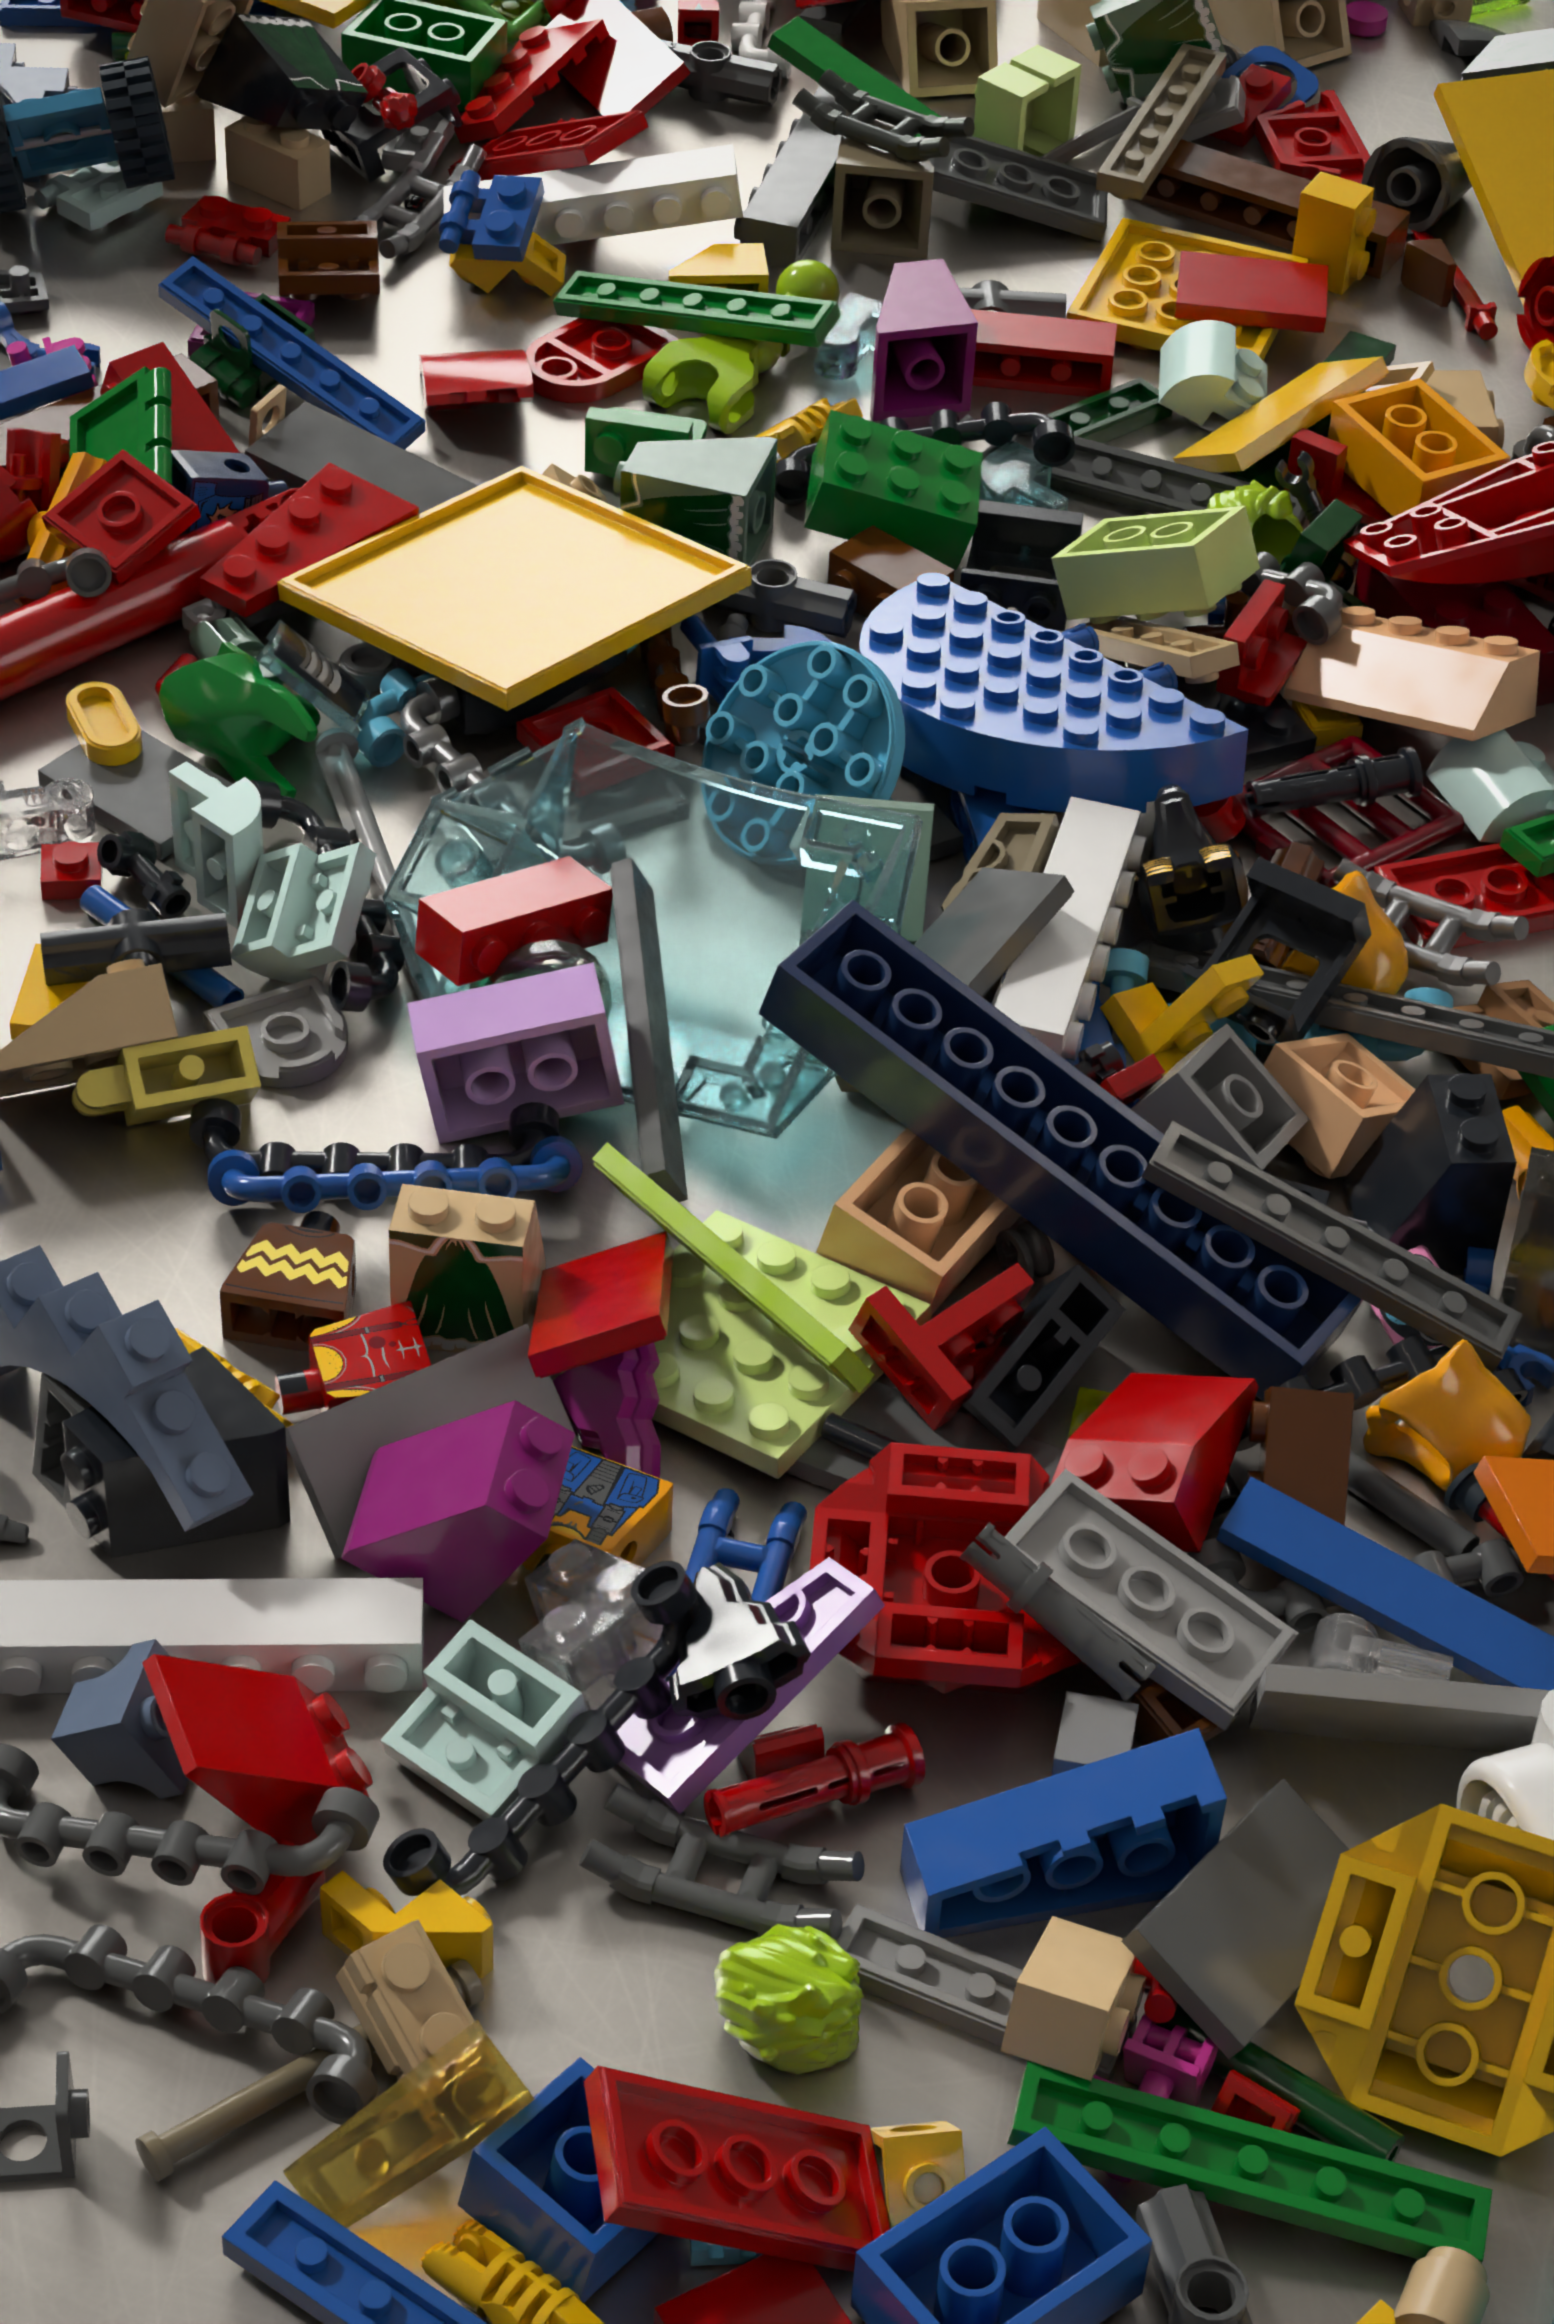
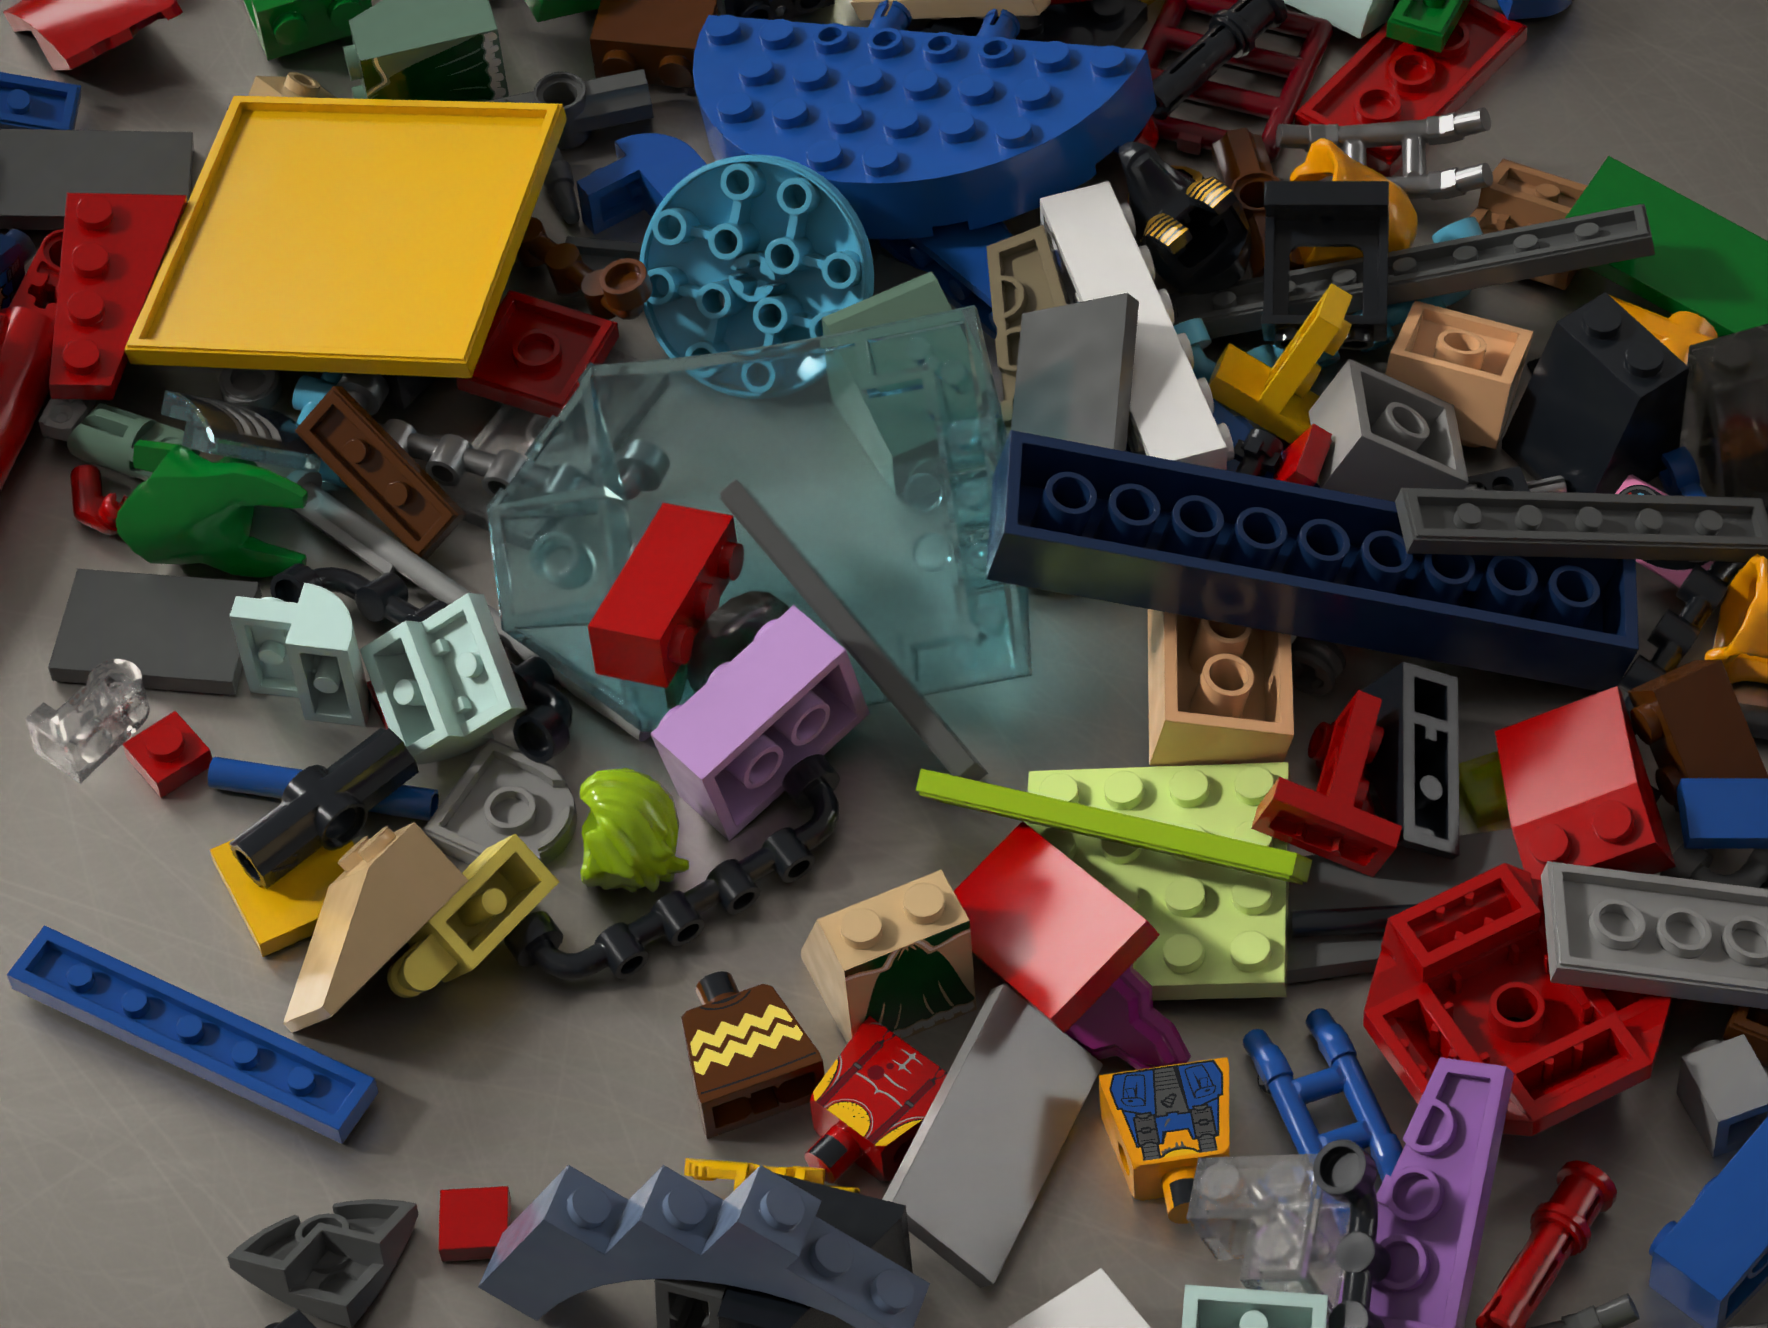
camera: 25 degrees left, 10 degrees up
yellow tile [66,682,142,766] -> none
black bar [97,831,191,919] -> none
blue bar [207,1136,583,1213] -> none
magenta slope [341,1400,575,1623] -> none
black rock [669,1562,811,1720] -> none
blue arm [680,615,753,705] -> none
red slope [738,1724,825,1780] -> none
dark grey pin [959,1522,1156,1701] -> none
none -> reddish brown tile [295,386,467,559]
none -> lime hair [580,768,689,892]

